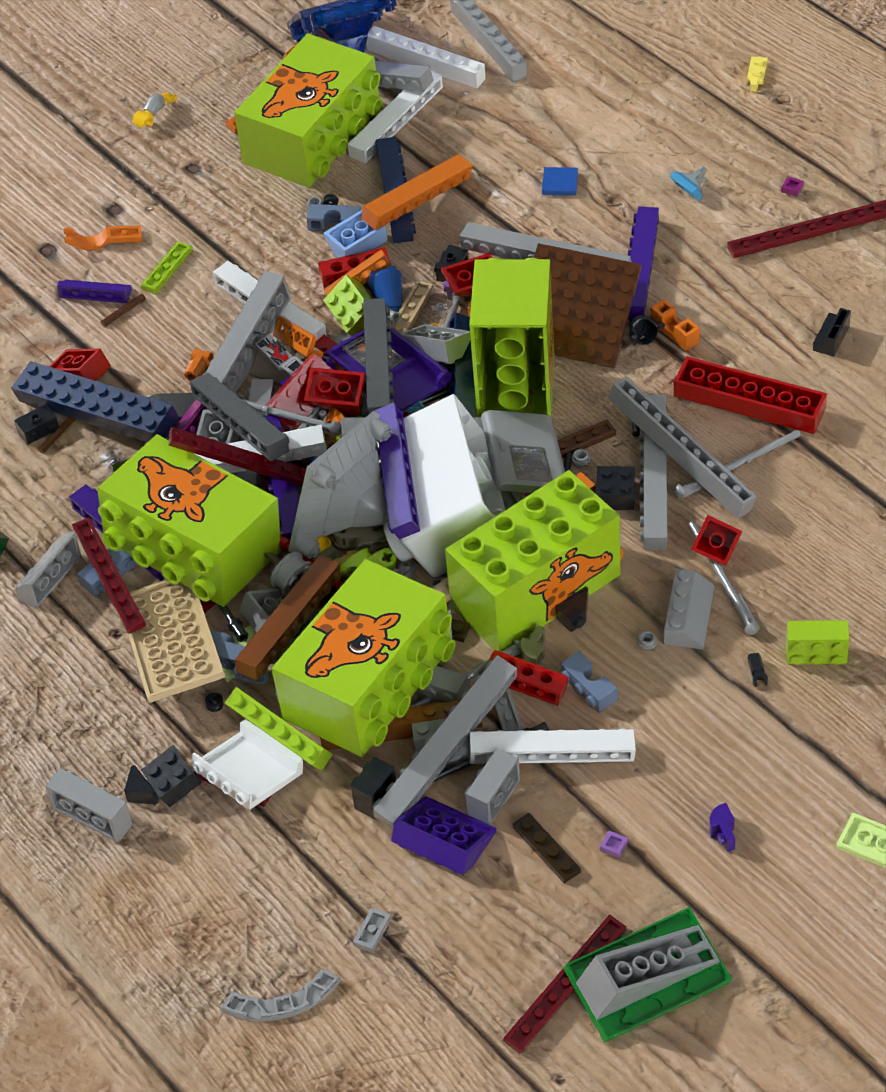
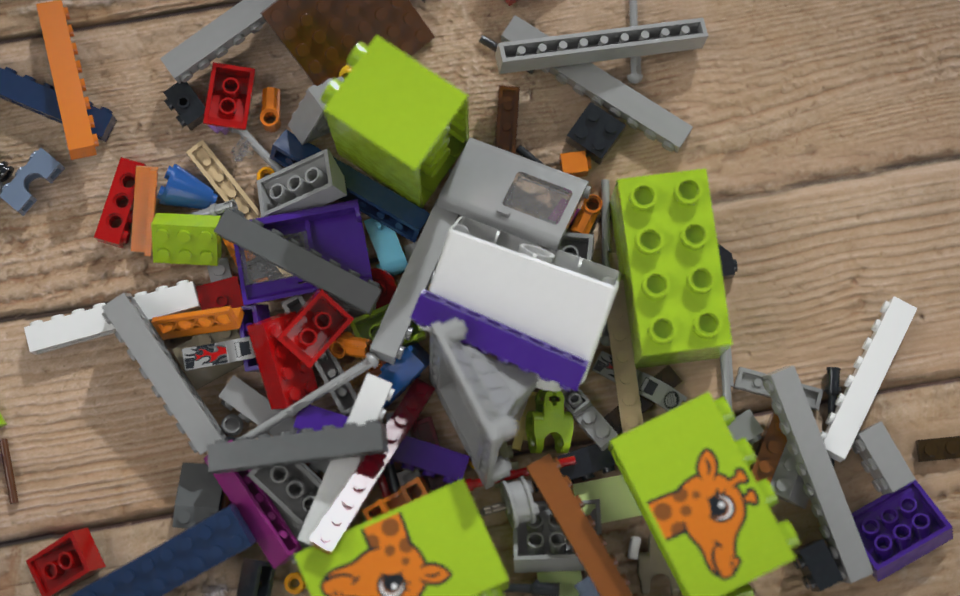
camera: 65 degrees left, 30 degrees up
orange piece [184,348,214,381] -> none
light blue slope [324,209,387,258] -> none
red brick [487,650,569,706] -> none
olive brick [520,625,546,666] -> none
sand blue arch [561,651,618,712] -> none
light grey plate [572,449,591,467] -> none
light grey plate [637,631,657,650] -> none
light grey slope [664,569,715,650] -> none
light grey bar [689,521,759,635] -> none
red slope [691,515,743,566] -> none
black bar [747,653,768,687] -> none
lime brick [786,620,849,665] -> none

